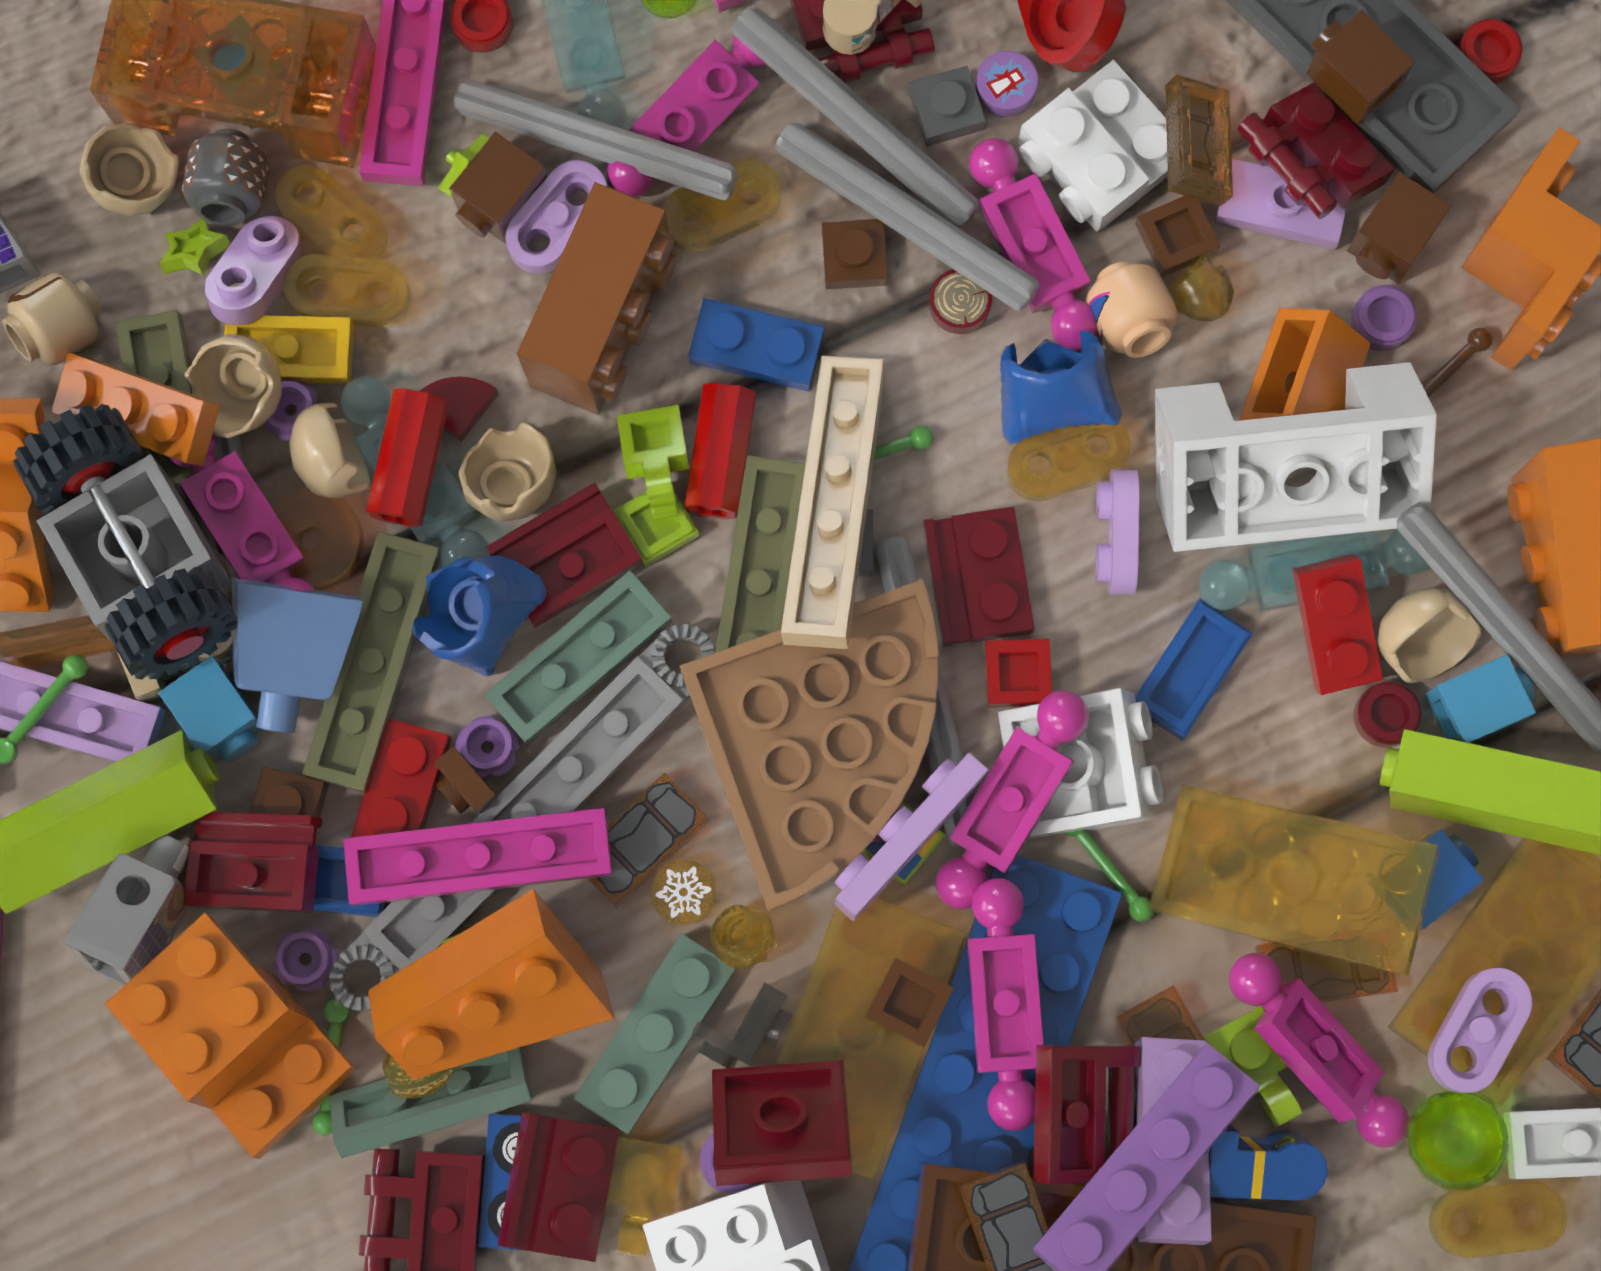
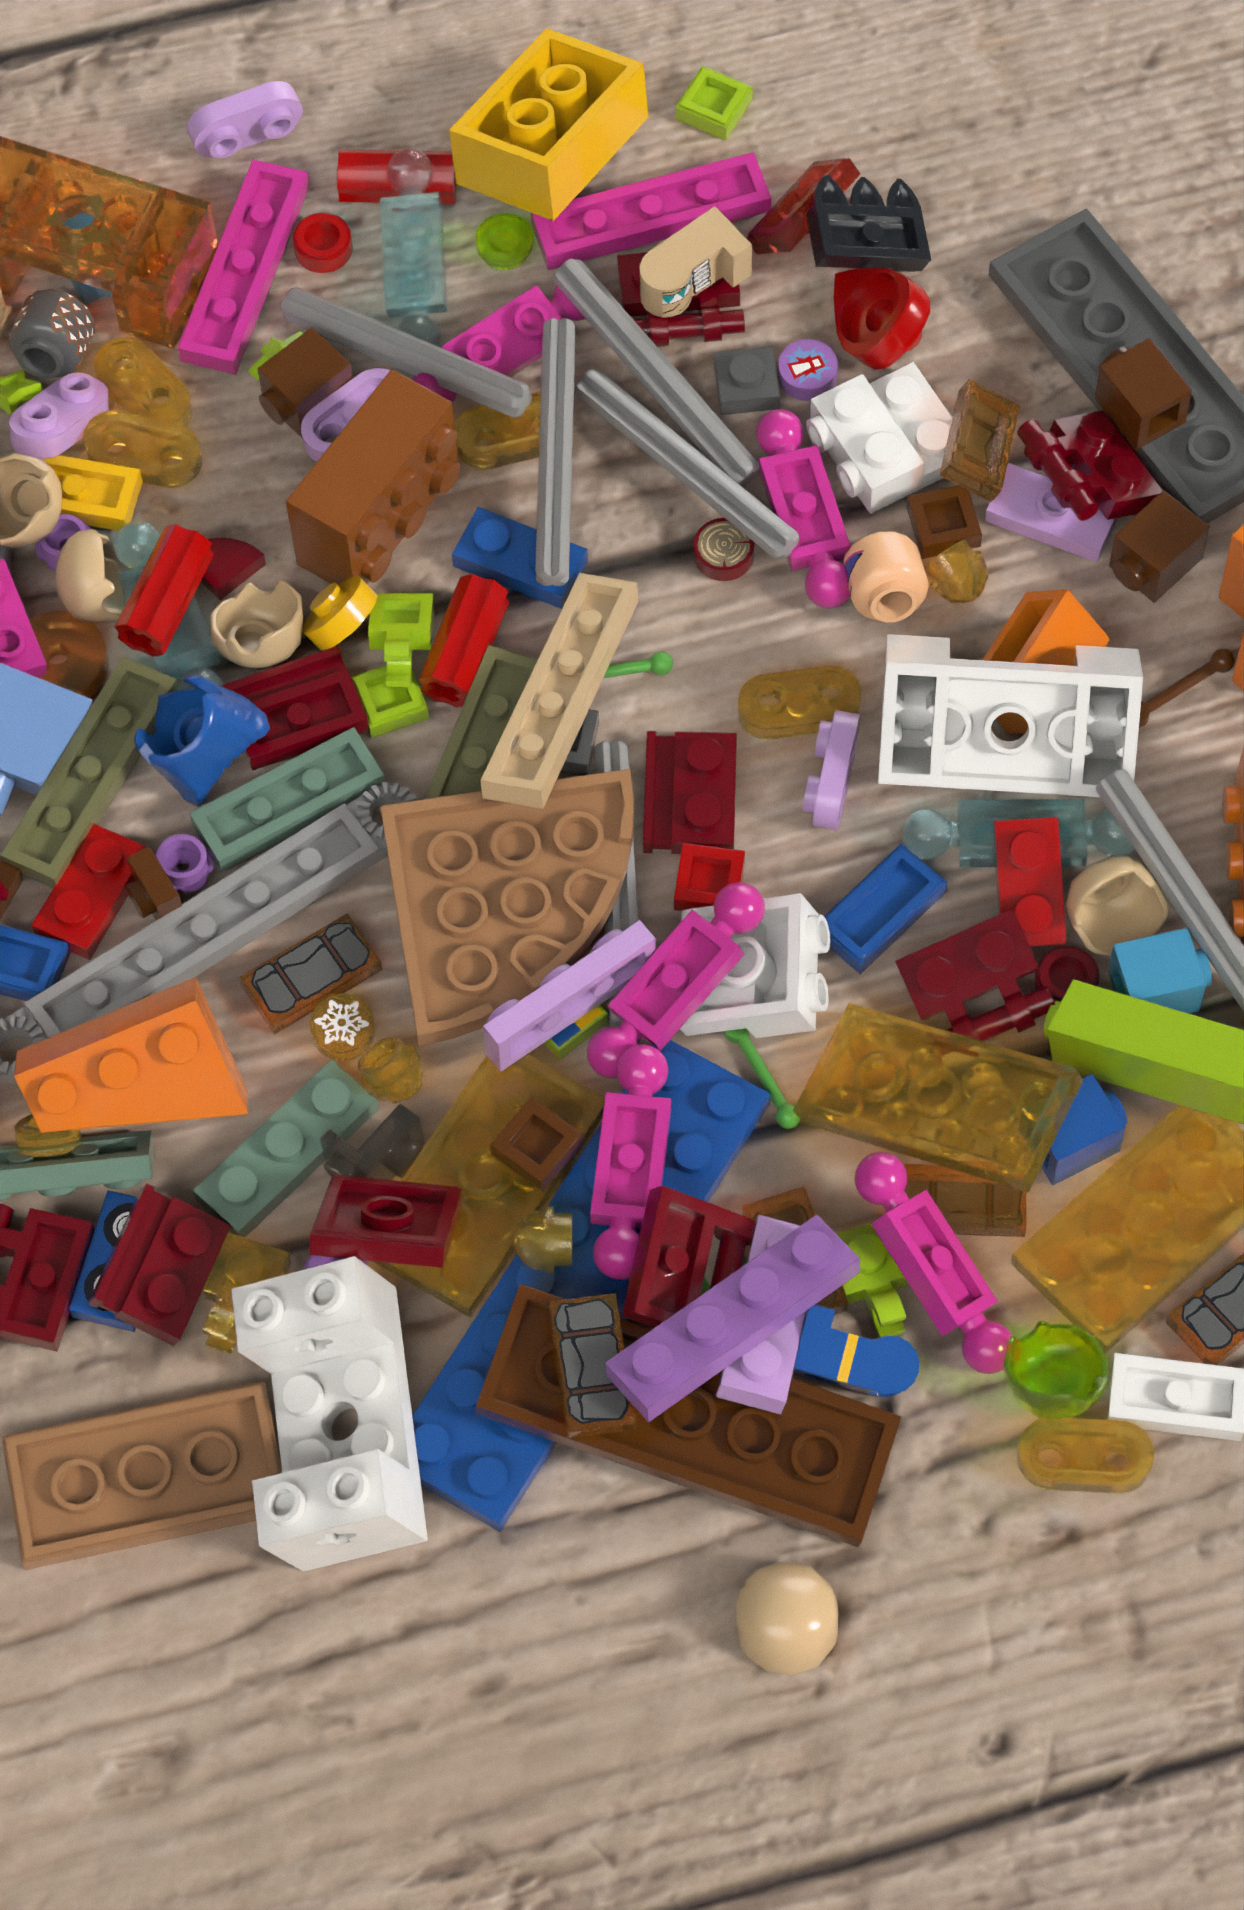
camera: 10 degrees right, 15 degrees down
dark pink plate [343,808,613,906] -> none
reddish brown plate [822,219,888,289] -> none
blue hair [1000,330,1122,444] -> none
medium lavender tile [1351,285,1417,351] -> none
lavender plate [1428,968,1532,1093] -> none
none -> yellow wheel [303,576,378,650]
none -> clear yellow plate [512,1207,572,1273]
none -> light grey axle [535,318,576,586]
none -> dark red plate [895,909,1055,1061]

